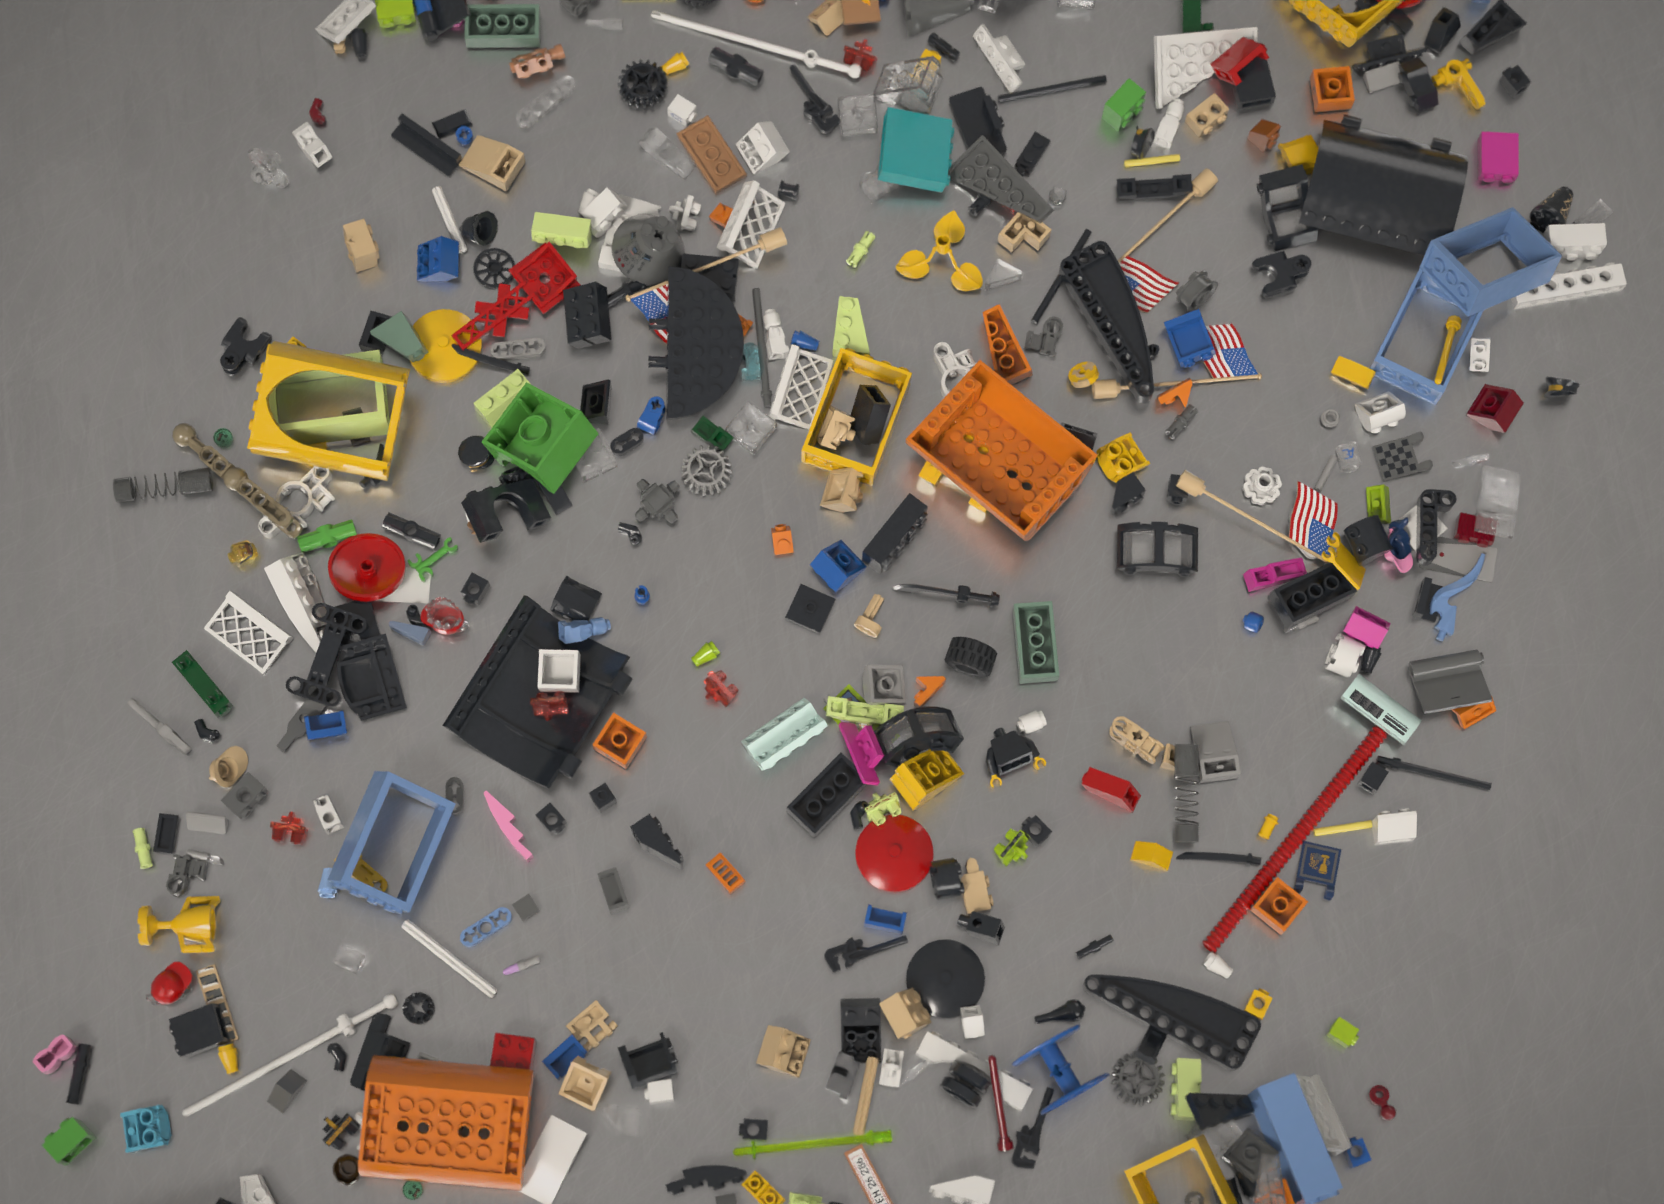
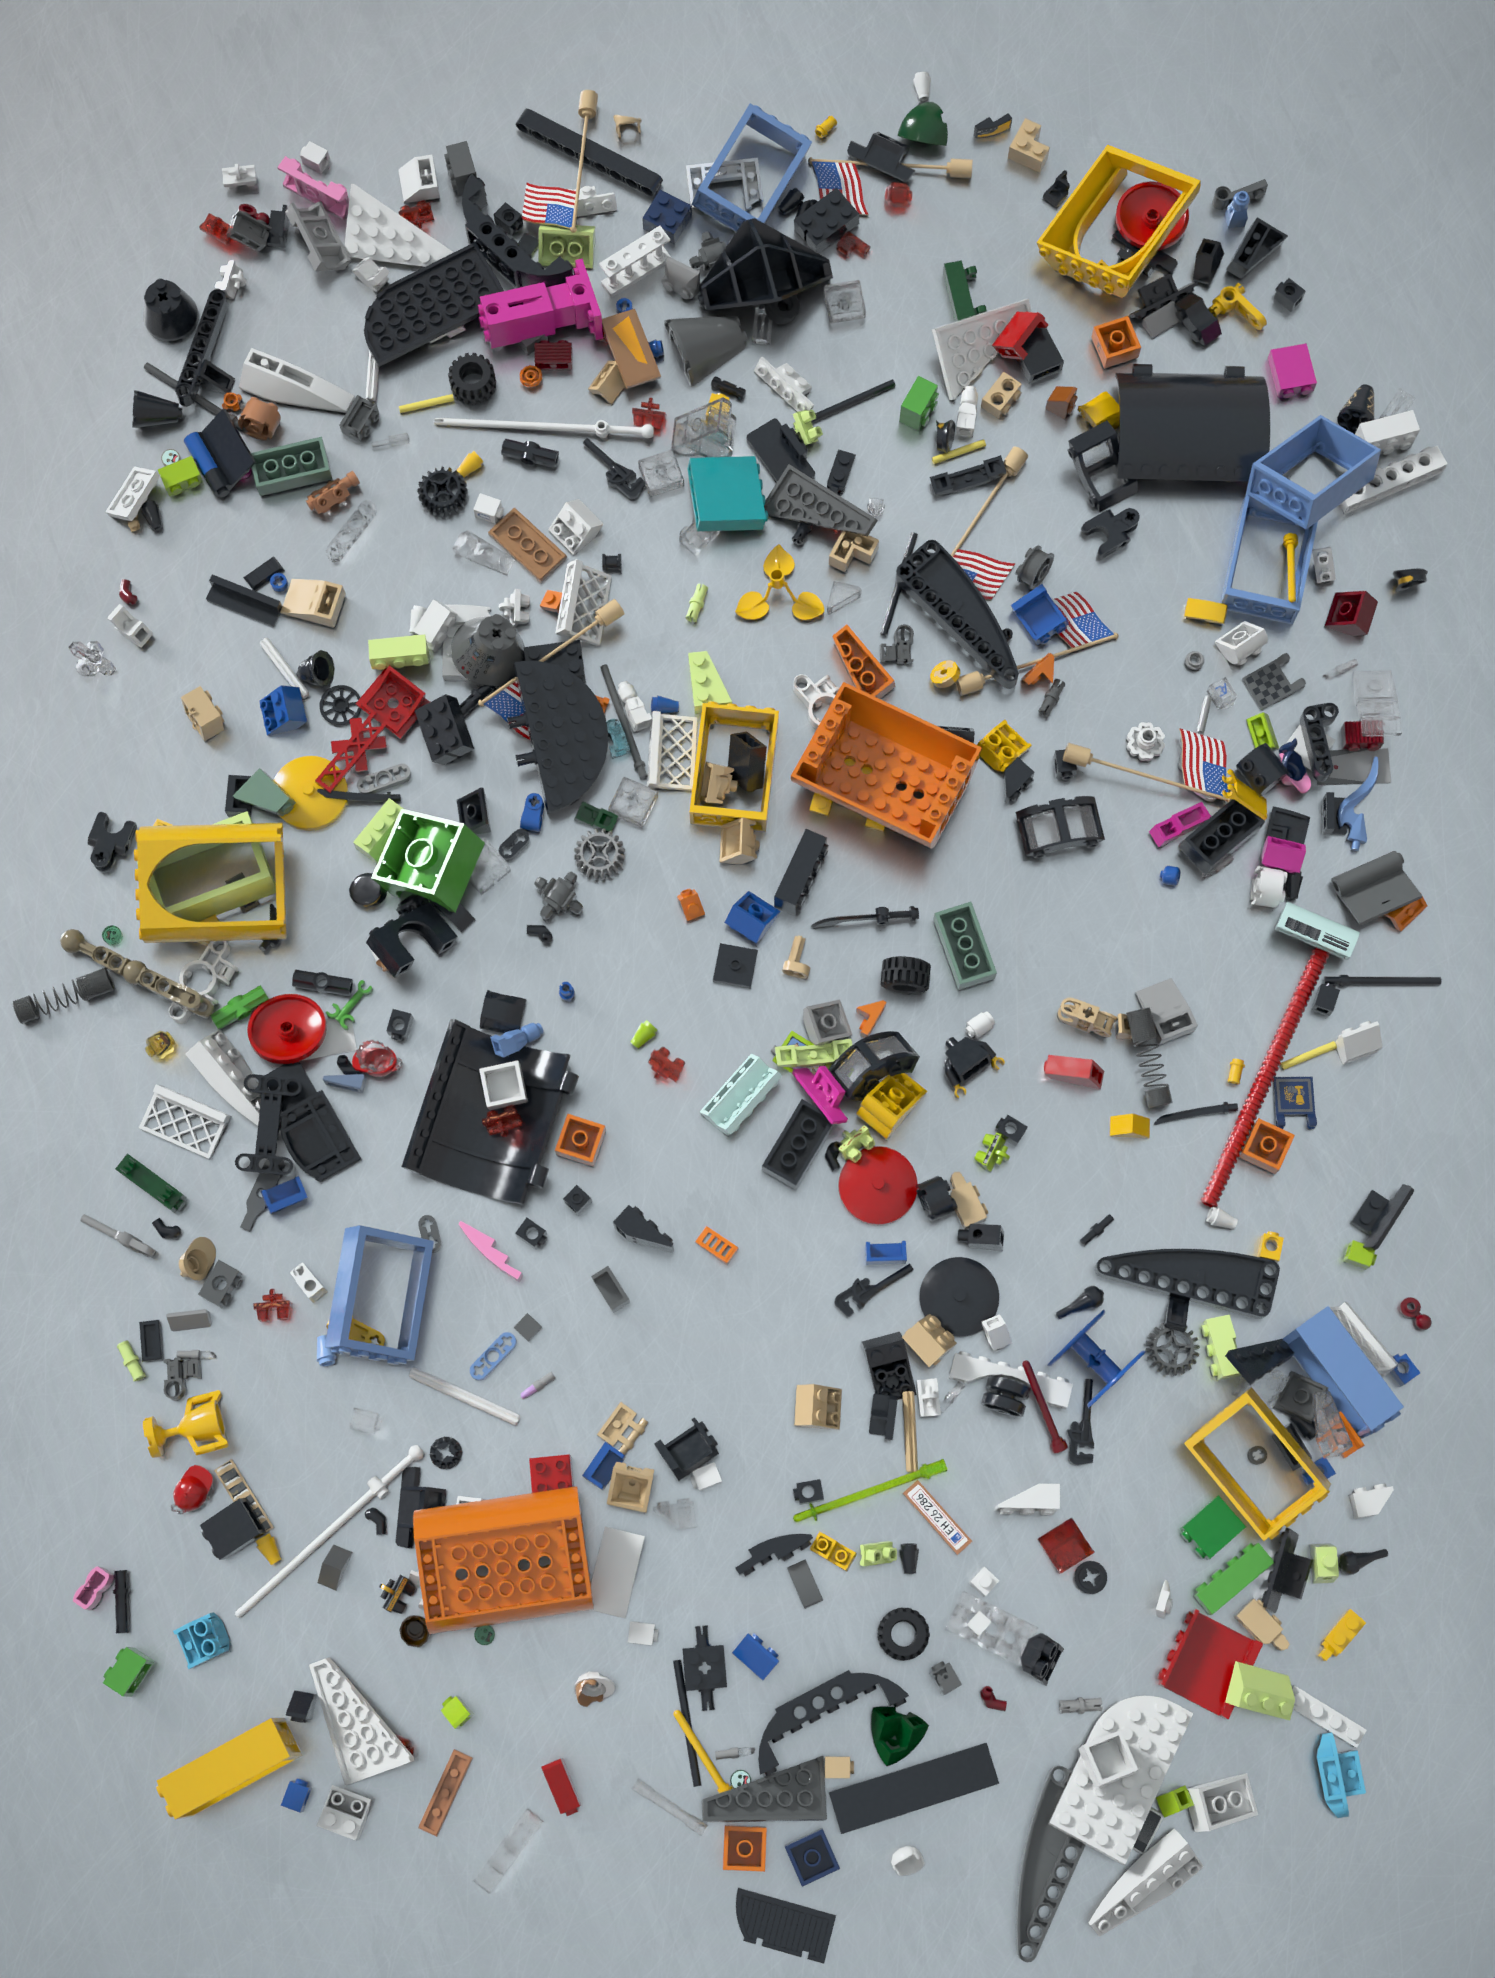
camera: 10 degrees left, 0 degrees up
none -> yellowish green hips [793,410,823,446]
none -> black plate [1265,806,1310,844]
none -> black plate [1350,1184,1414,1250]

